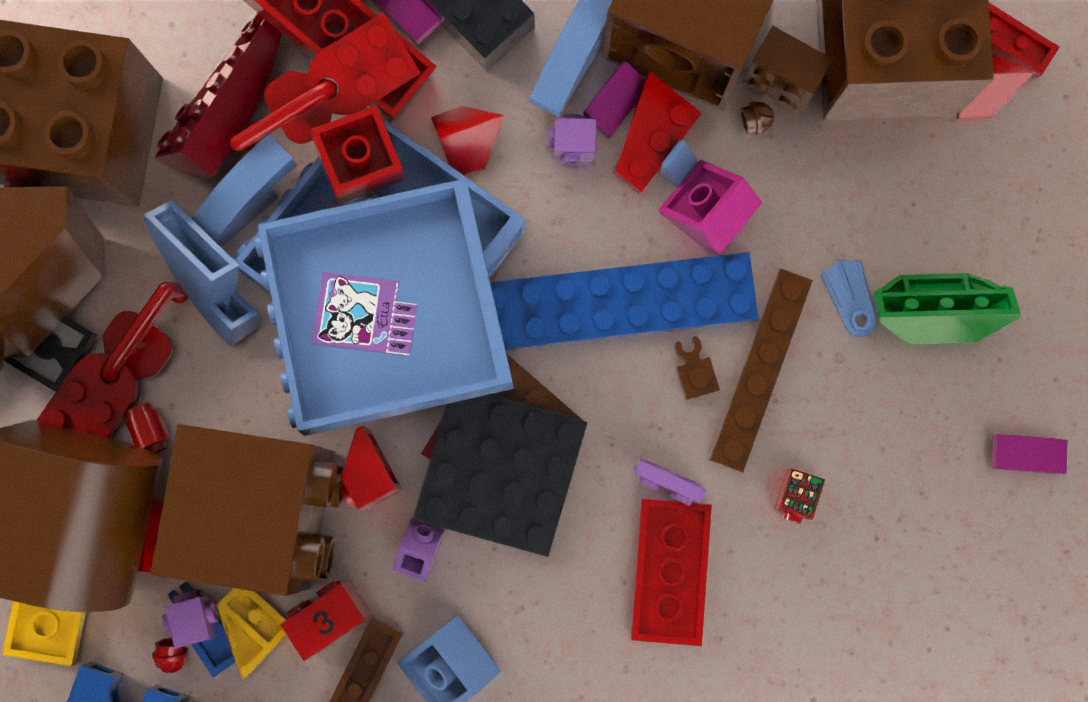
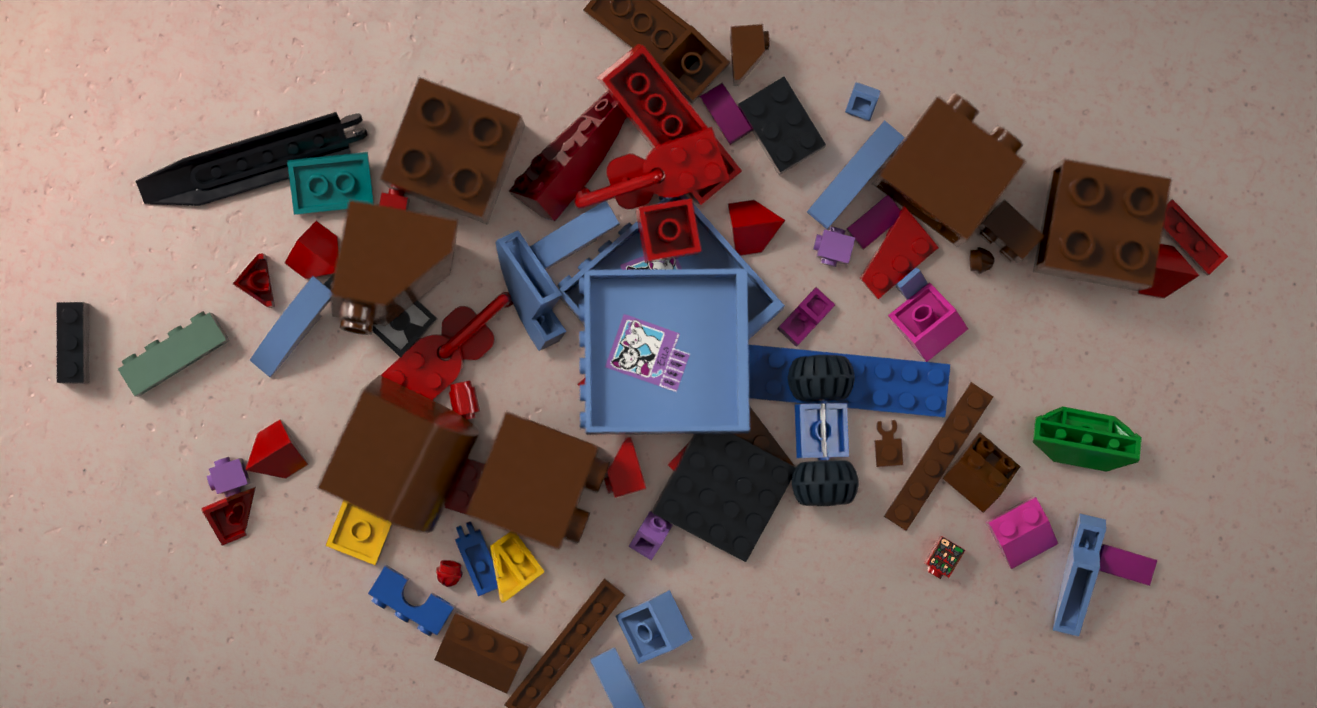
camera: 10 degrees right, 5 degrees up
medium lavender brick [162,591,218,649] -> none
red brick [280,579,373,661] -> none
red plate [631,499,712,646] -> none
medium lavender plate [634,457,707,505] -> none
medium blue piece [821,259,876,337] -> none
none -> magenta slope [777,287,835,347]
none -> black plate [788,355,859,506]
none -> reddish brown slope [942,432,1021,513]
none -> dark pink slope [986,497,1058,569]
none -> medium blue slope [1053,514,1106,636]

